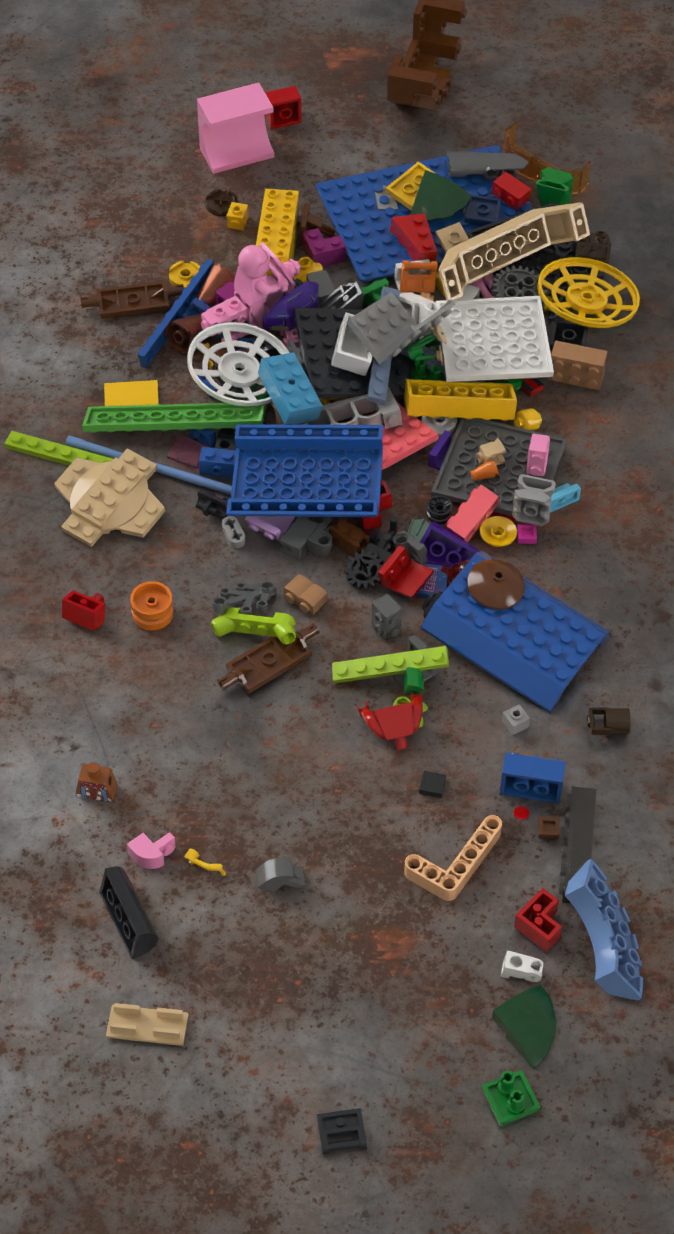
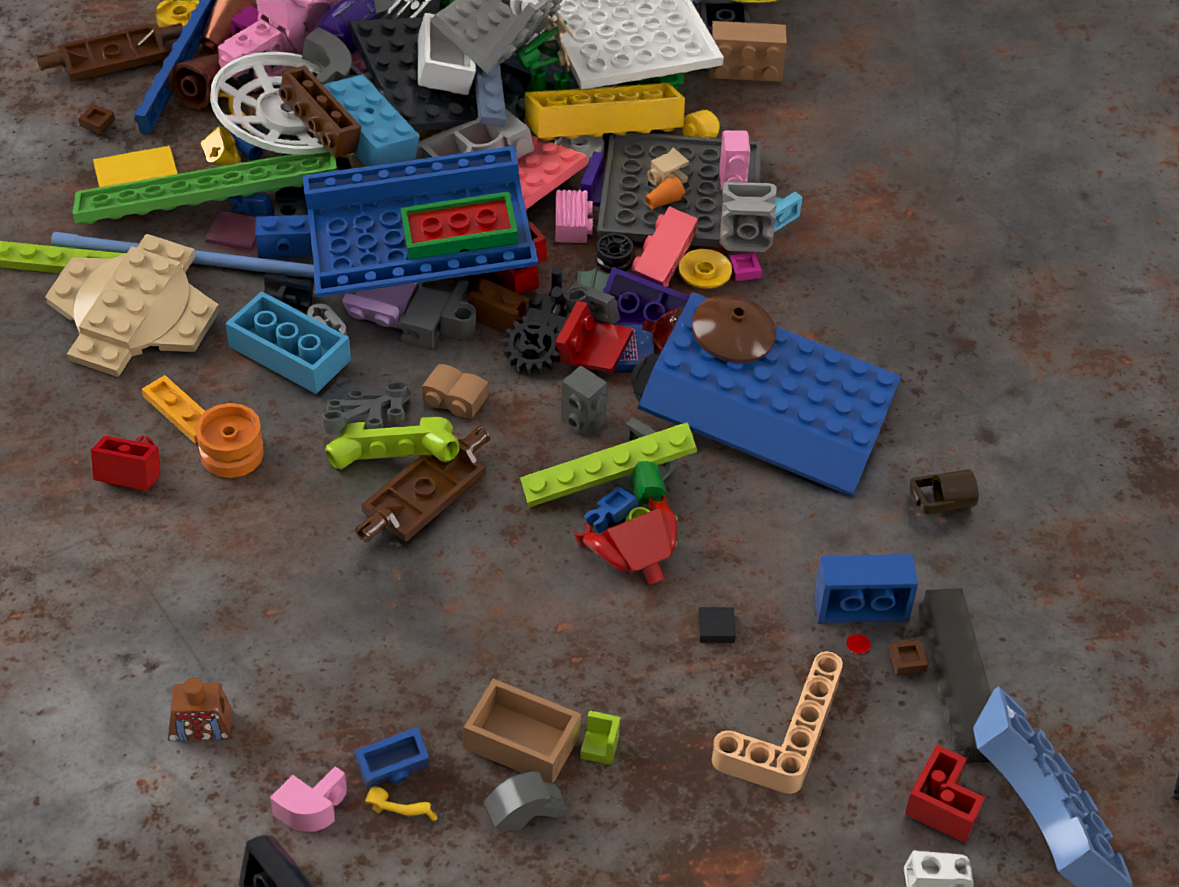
camera: 15 degrees left, 5 degrees down
blue bracket [182,297,210,318] -> none
light grey plate [502,704,530,735] -> none
red tile [521,378,544,397] -> none
none -> reddish brown plate [78,104,115,134]
none -> light orange plate [142,375,205,444]
none -> yellow piece [200,126,241,167]
none -> dark azure brick [225,291,351,394]
none -> reddish brown brick [279,66,361,158]
none -> dark grey arch [302,27,352,85]
none -> blue brick [355,727,429,789]
none -> brick [401,191,519,259]
none -> medium nougat piece [464,678,581,783]
none -> bright pink brick [555,190,593,243]
none -> lime panel [580,711,621,765]
none -> blue plate [584,486,639,533]

